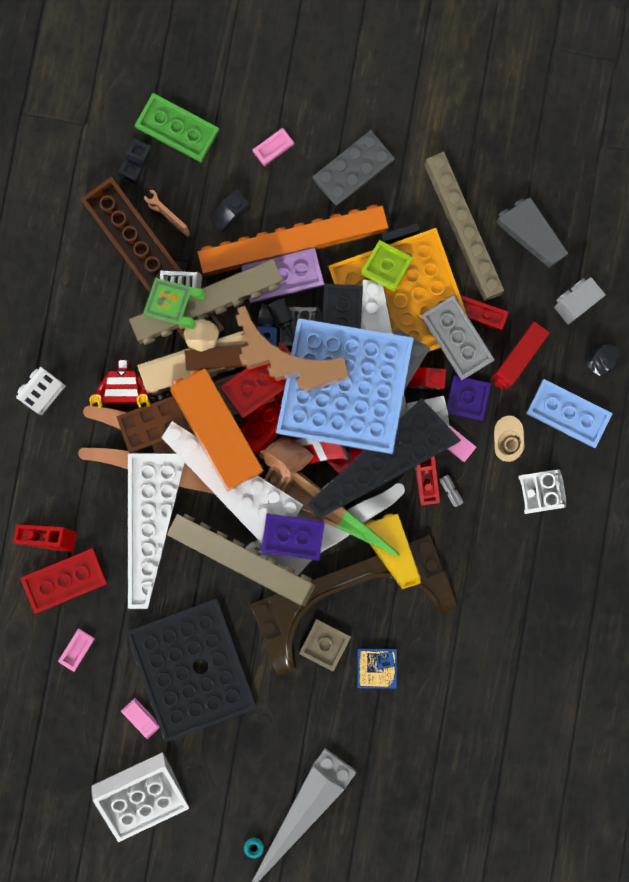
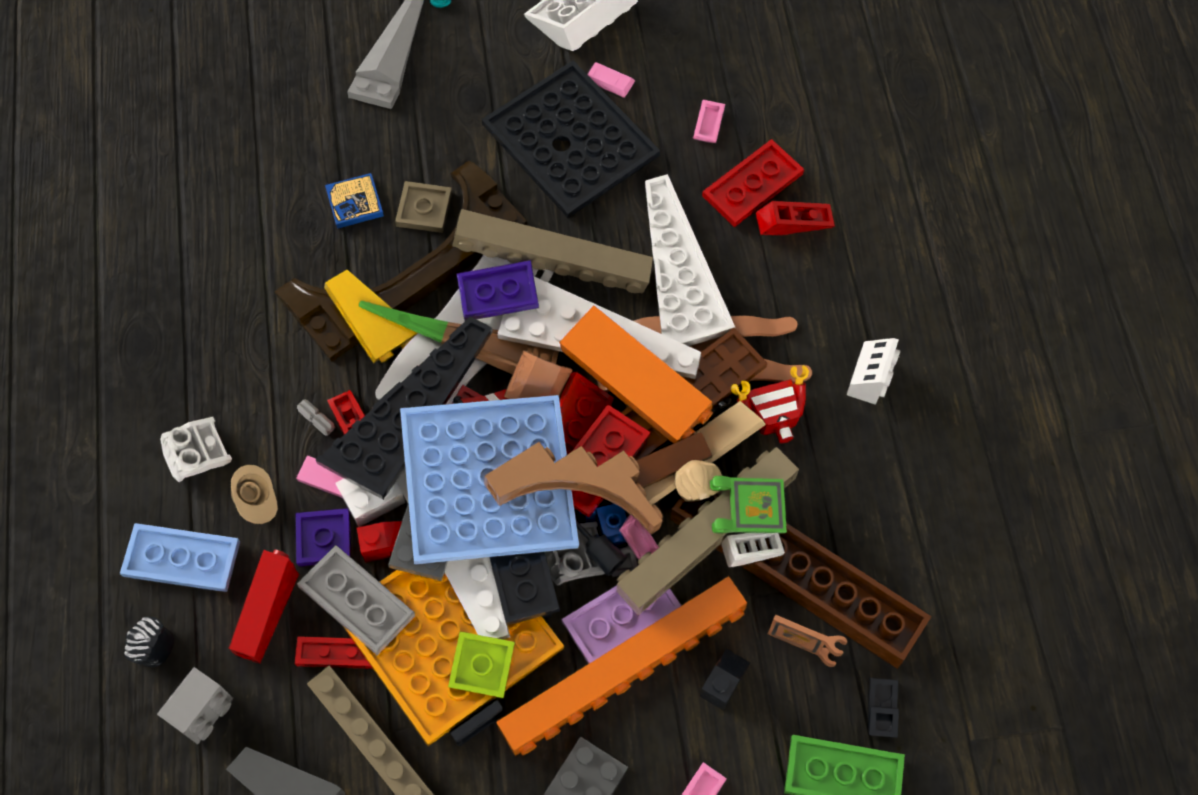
camera: 165 degrees right, 20 degrees down
none -> bright pink tile [619,514,659,560]

